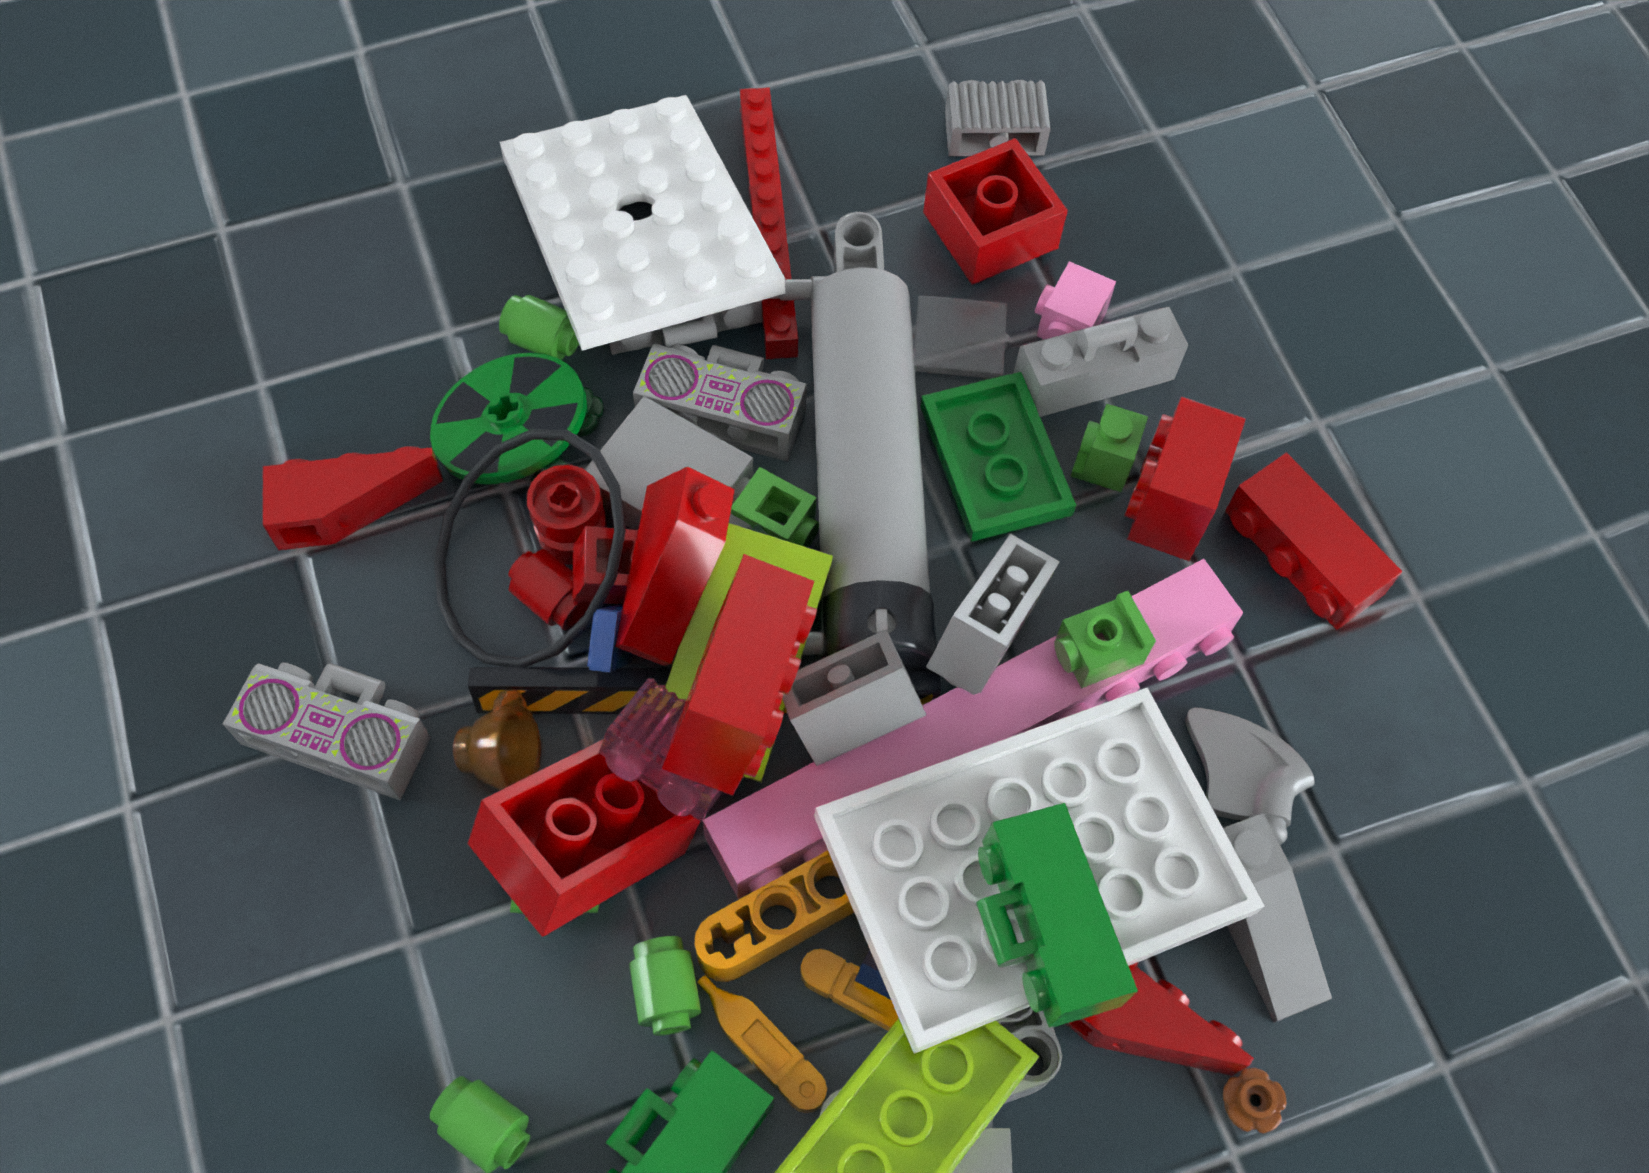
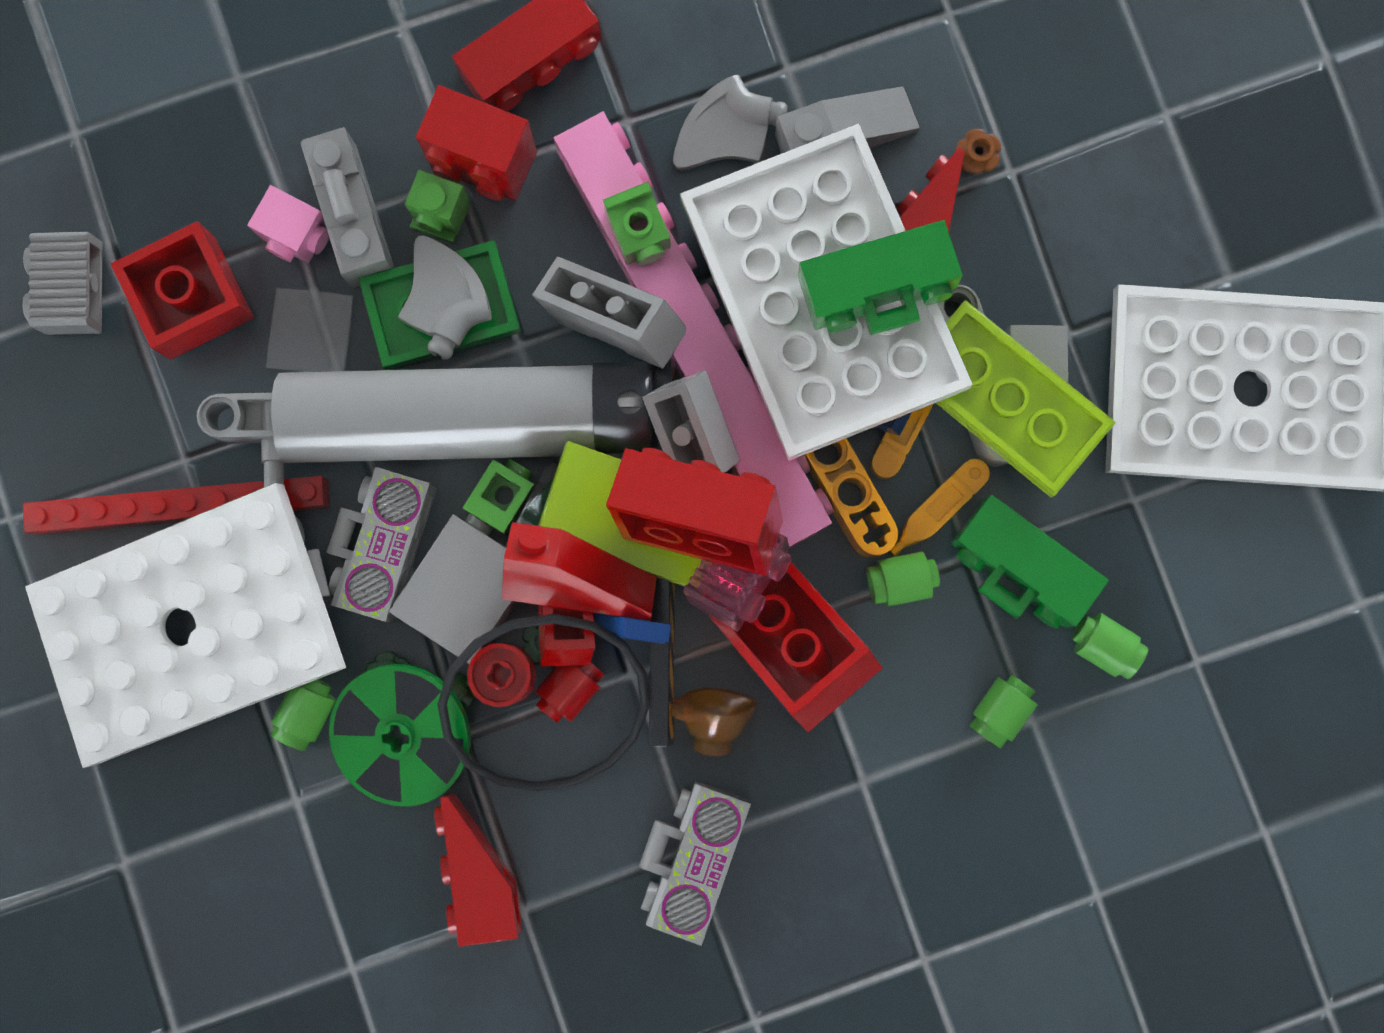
camera: 90 degrees left, 20 degrees up
none -> light grey arm [398,235,492,360]

